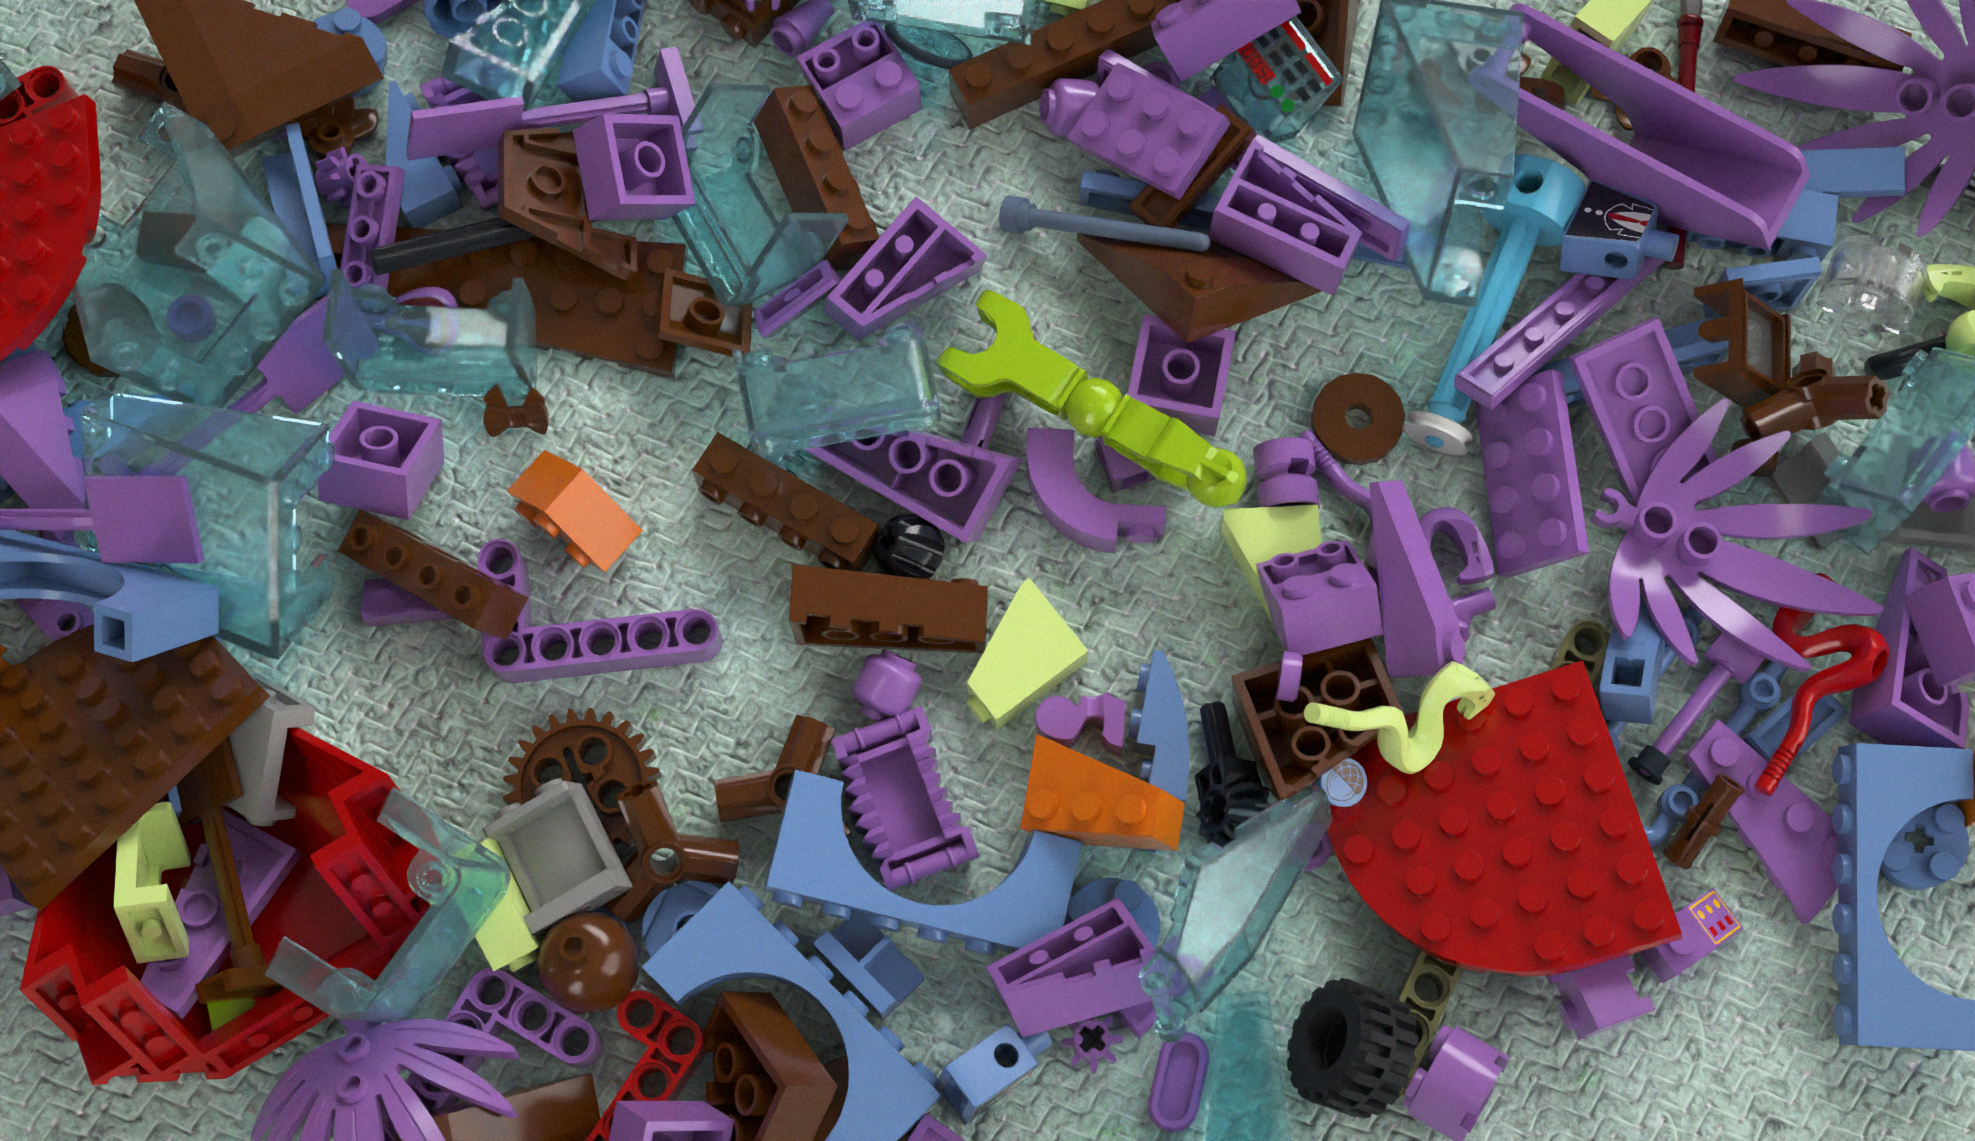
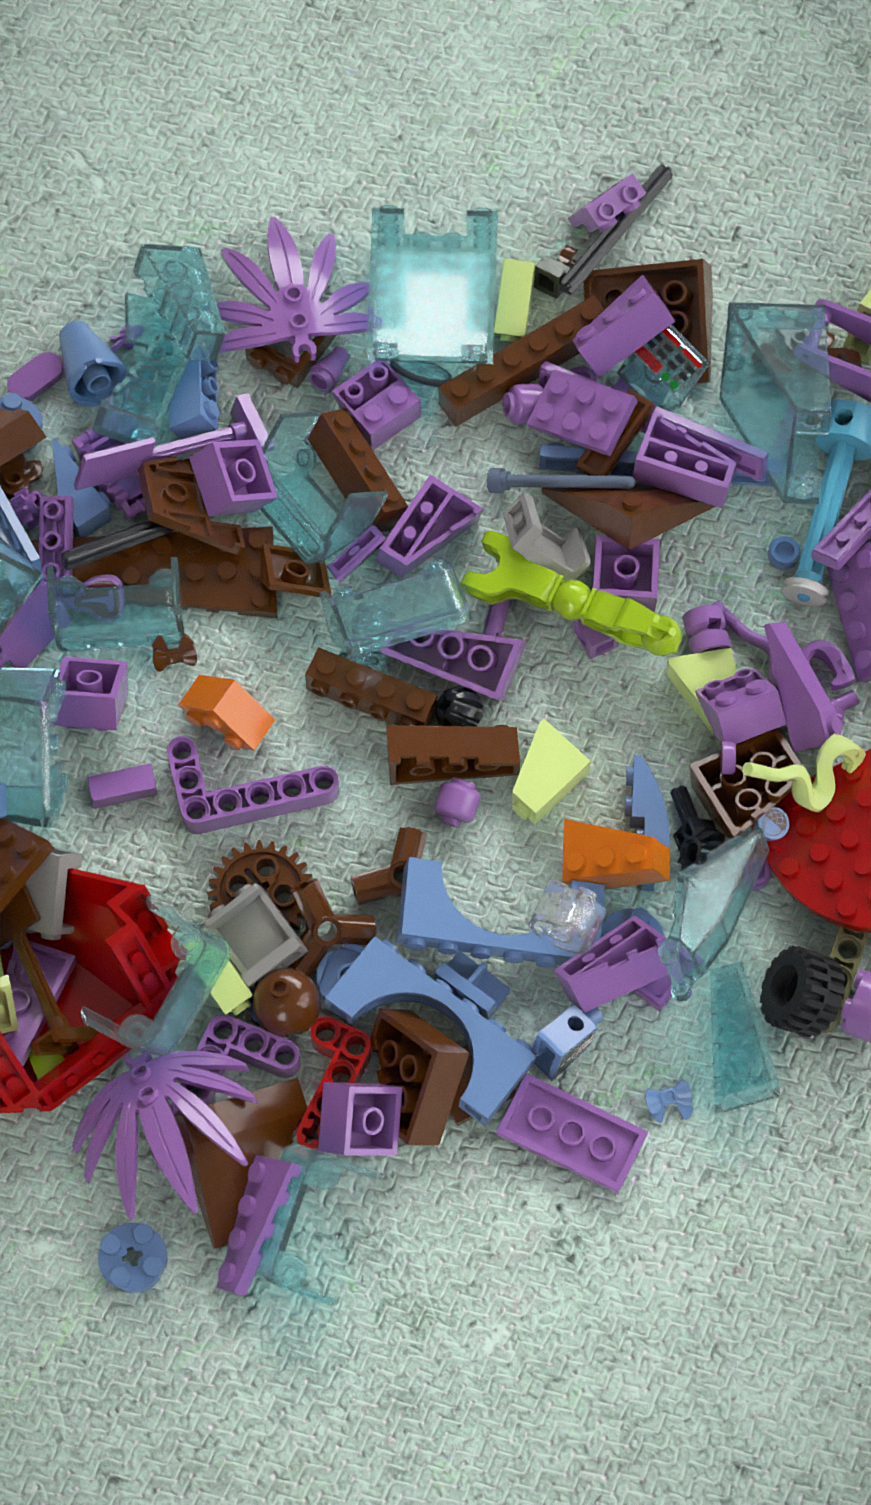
camera: 10 degrees left, 5 degrees down
reddish brown brick [338,509,528,640] -> none
medium lavender piece [831,706,979,891] -> none
medium lavender arch [1026,428,1166,554] -> none
medium lavender leg [1036,692,1126,757] -> none
medium lavender gear [1061,1016,1123,1074] -> none
medium lavender tile [1148,1032,1209,1133] -> none
reddish brown tile [1311,373,1405,466] -> none
none -> light grey panel [503,491,591,581]
none -> clear brick [528,879,607,954]
none -> medium blue tile [768,536,801,570]

